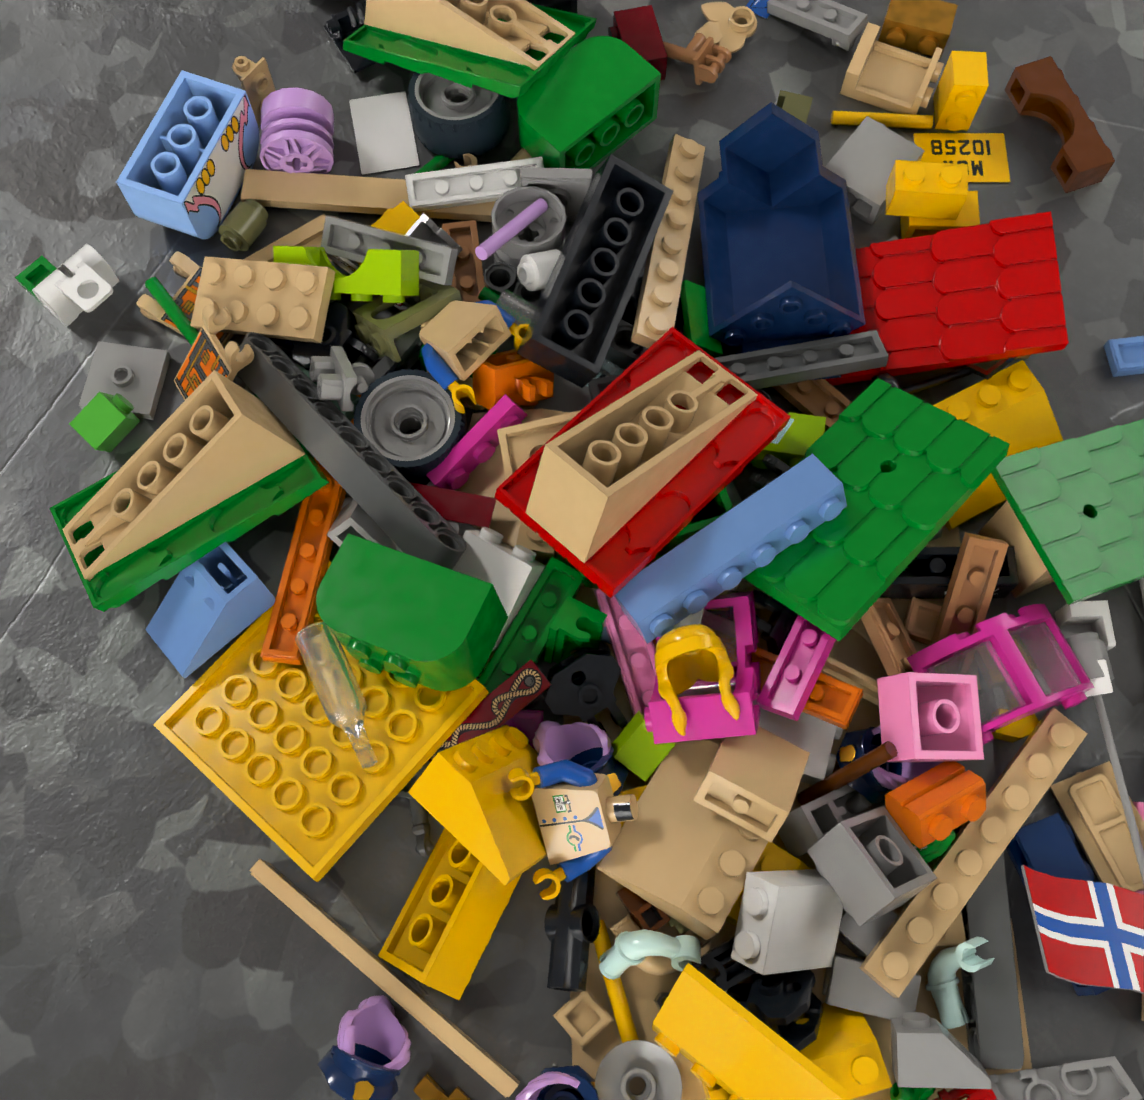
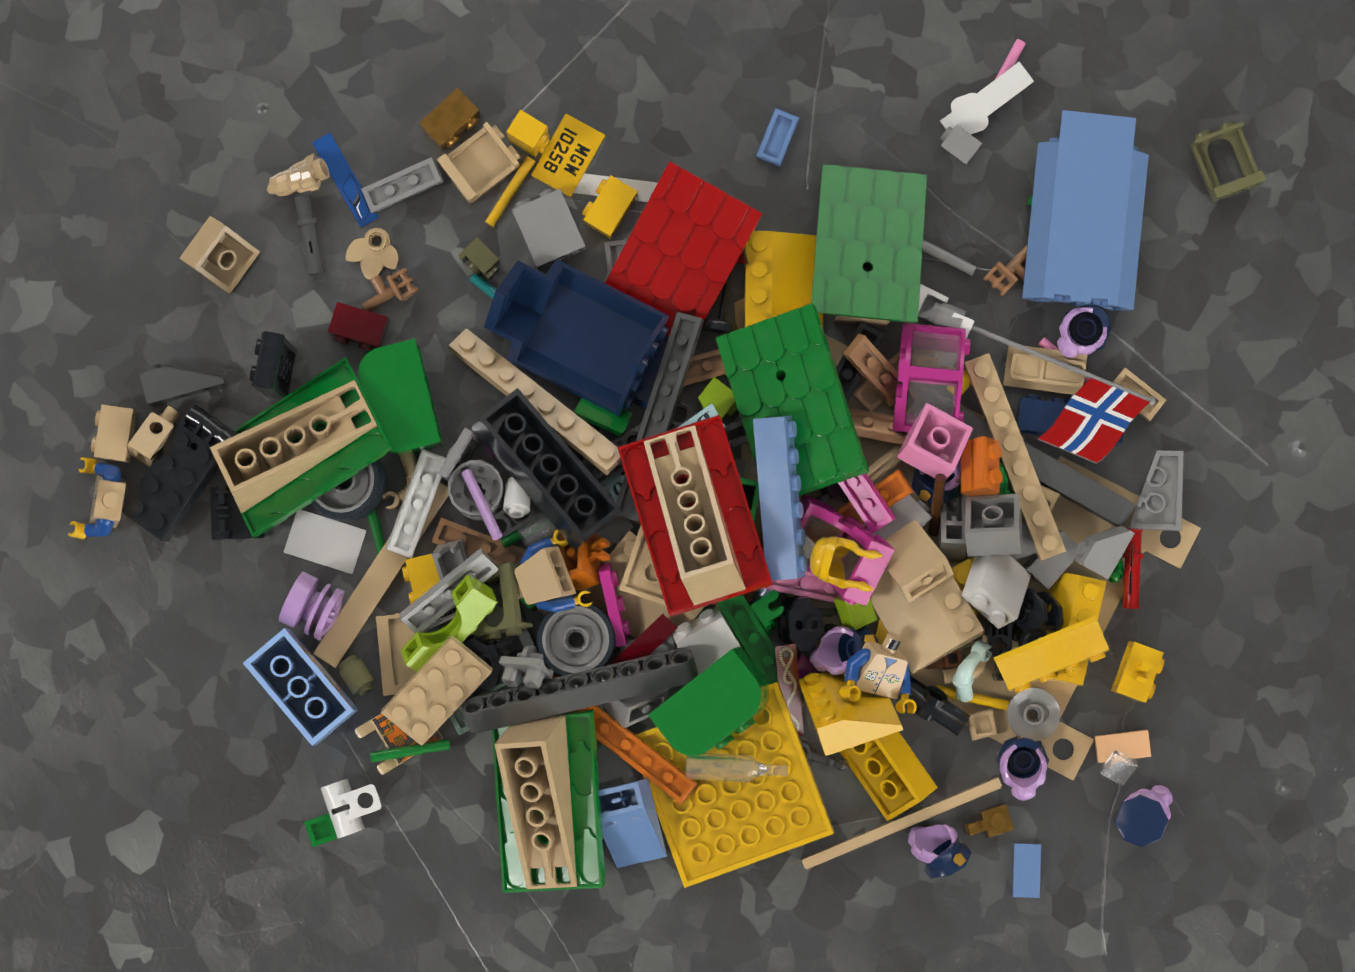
camera: 65 degrees left, 15 degrees up
bright green brick [69,391,140,452] -> none
light grey plate [79,341,171,420] -> none
flag [174,304,254,400] -> none
tan hinge [232,56,276,126] -> none
yellow piece [886,160,968,220] -> none
light aqua piece [925,936,995,1029] -> none
reddish brown arch [1005,56,1115,193] -> none

